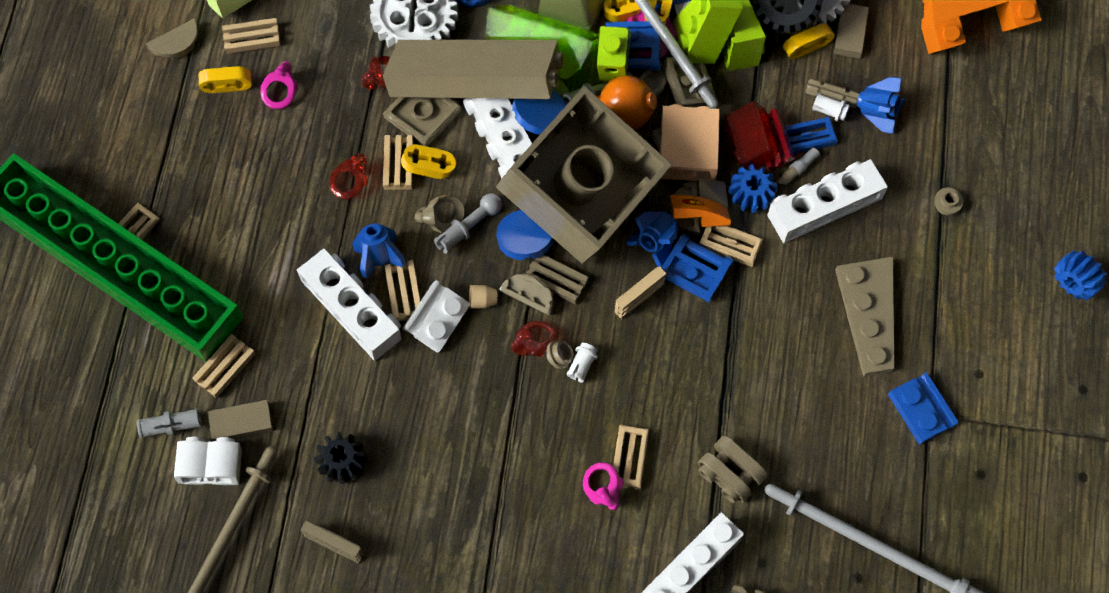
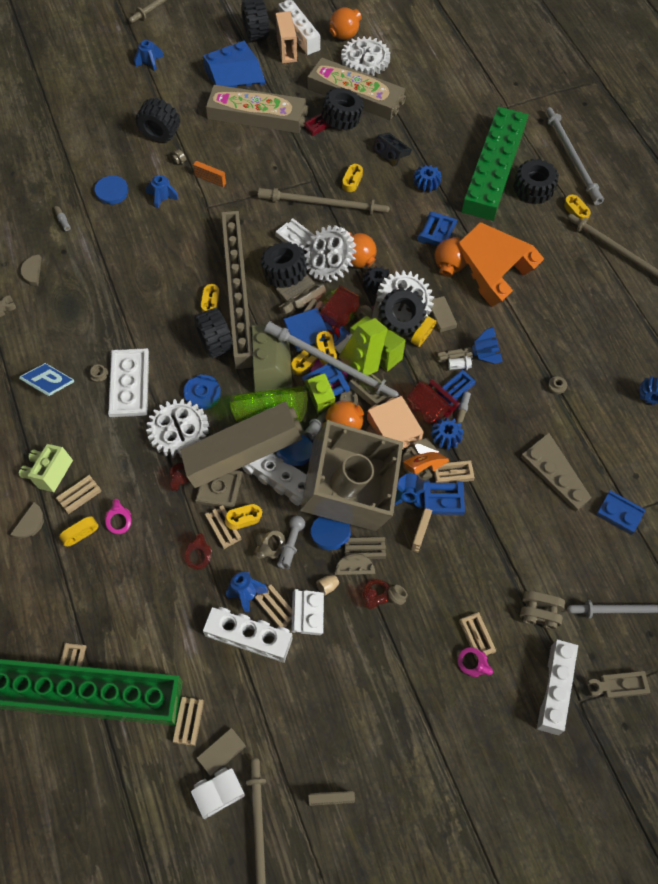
camera: 30 degrees left, 5 degrees down
light grey pin [137,408,201,438] -> none
black gear [314,432,367,484] -> none
white pin [567,343,598,383] -> none
white brick [767,159,888,243] -> none

